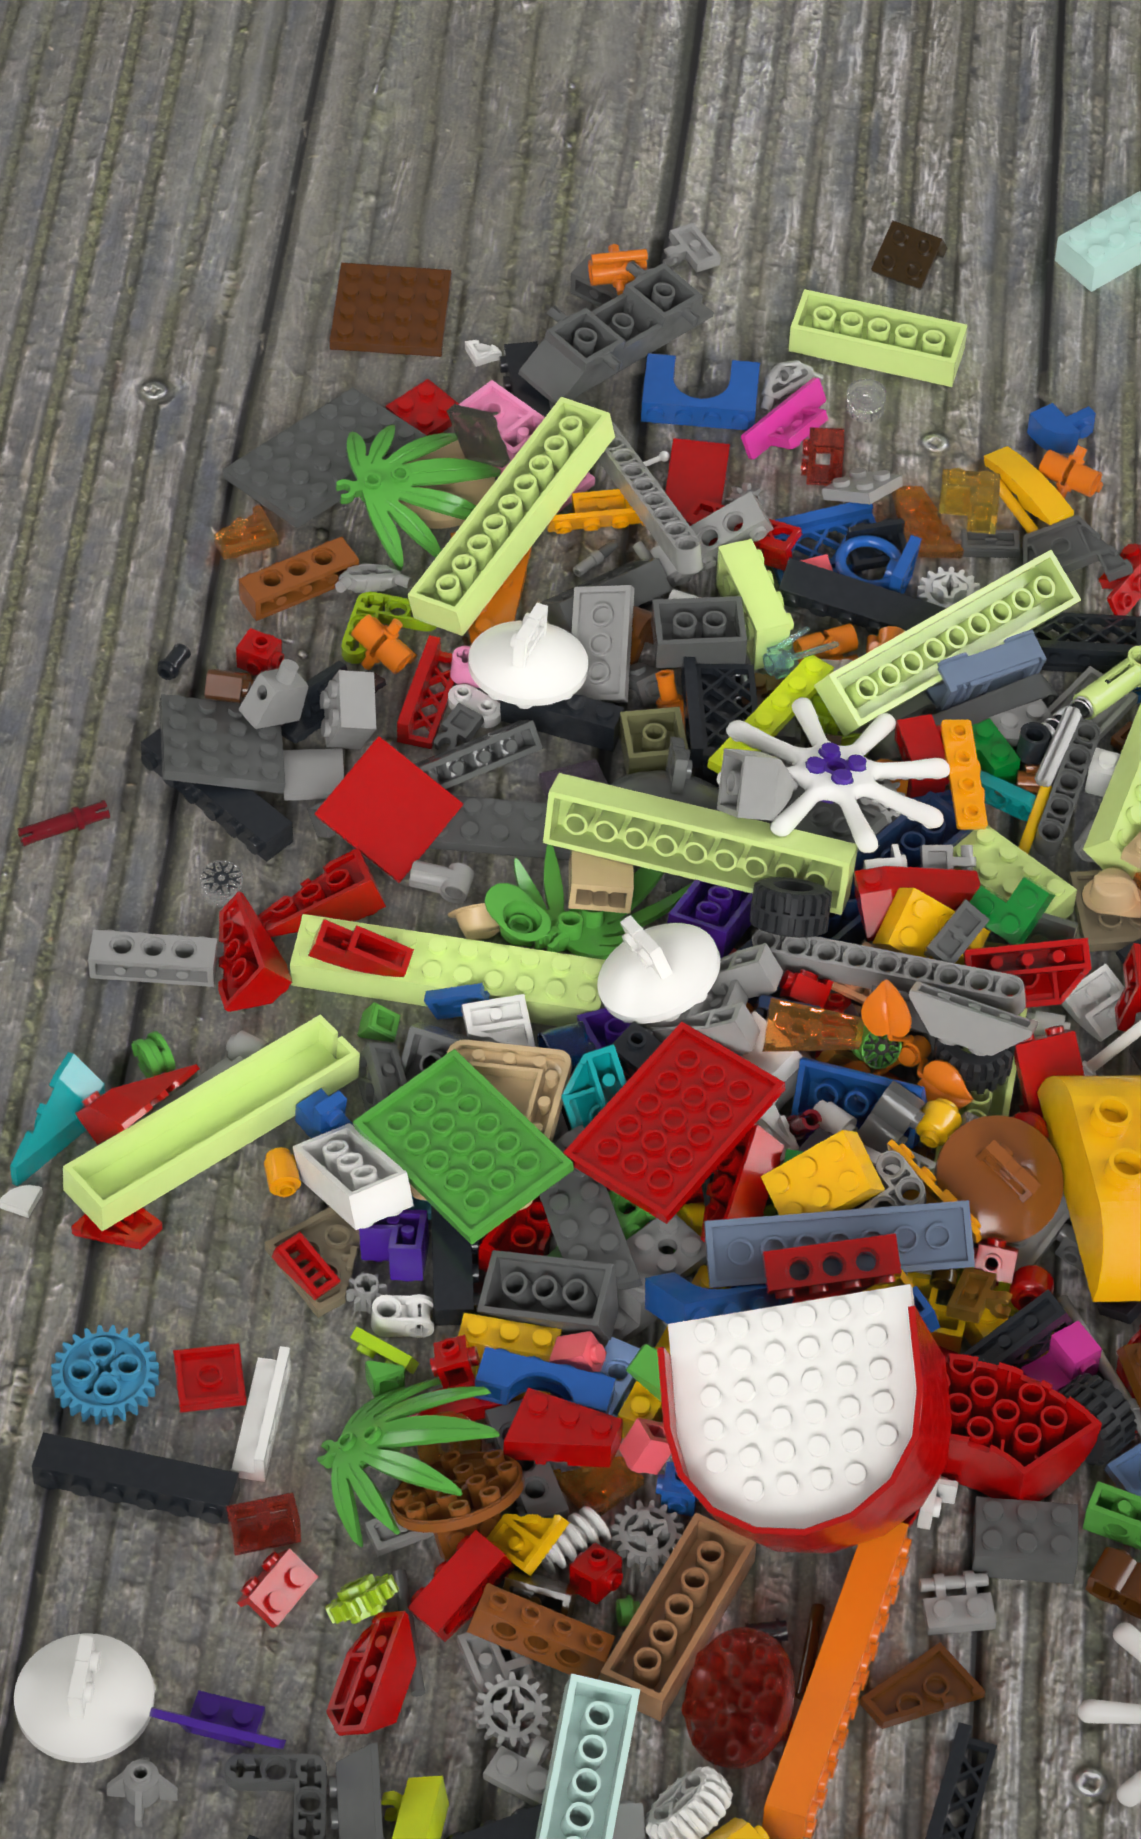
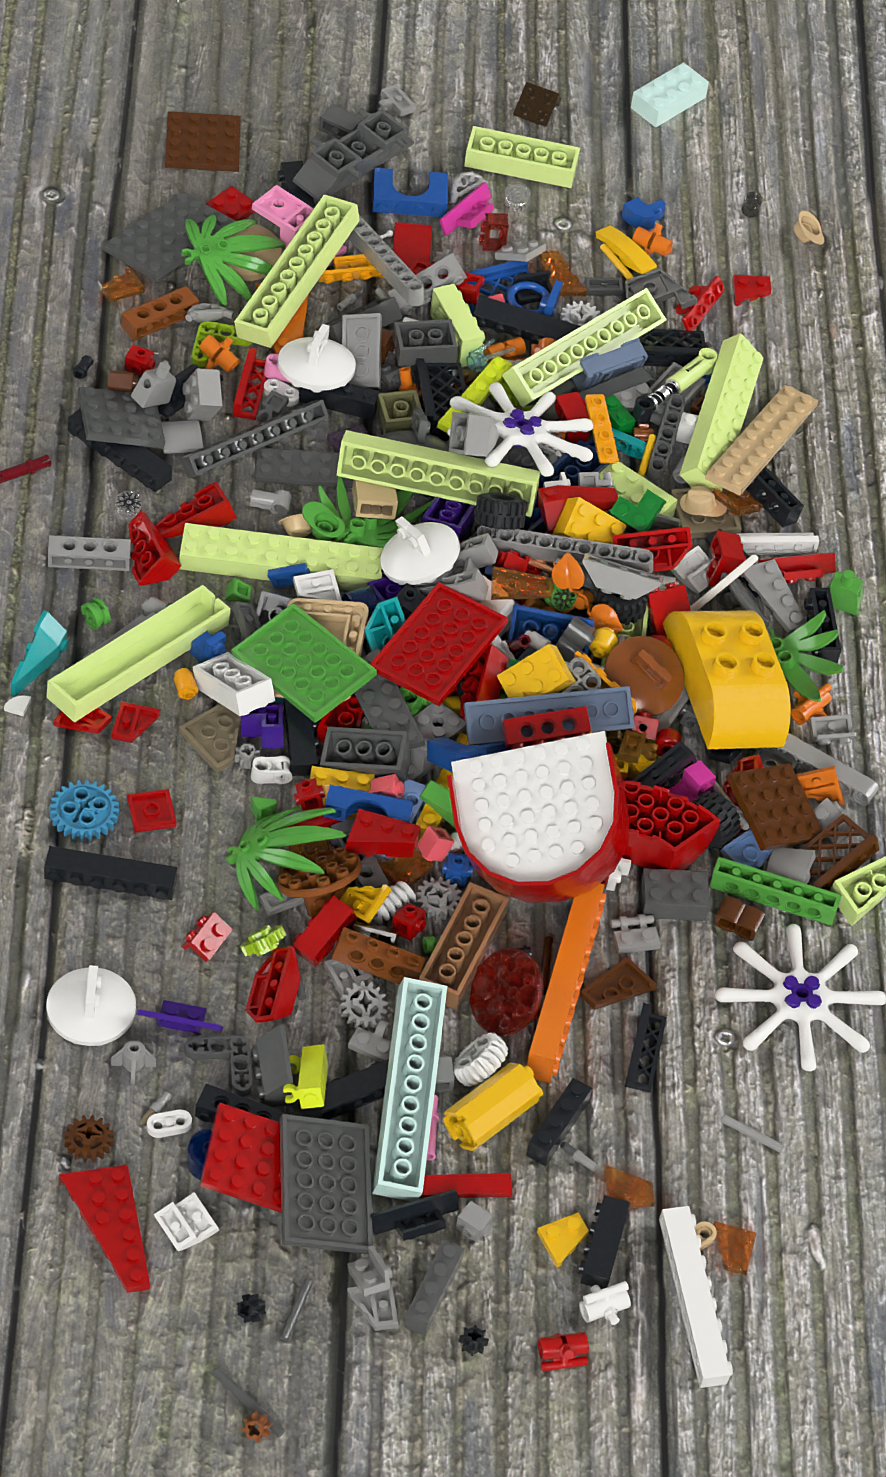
camera: 10 degrees left, 0 degrees up
red wedge [75,1064,200,1145] -> none
clear red window [226,1492,301,1556] -> none
white fence [231,1346,291,1482] -> none
red slope [272,1232,341,1300] -> none
red slope [308,919,414,977] -> none
red piece [314,736,464,883] -> none
lime plate [350,1326,420,1375] -> none
clear smoke plate [447,404,510,468] -> none
white tile [465,340,502,367] -> none
orange pin [588,244,648,296] -> none
dark grey hinge [924,900,989,963] -> none
clear yellow brick [939,468,1000,534] -> none
light grey axle [1035,706,1082,788] -> none
none -> red wing [111,702,161,743]

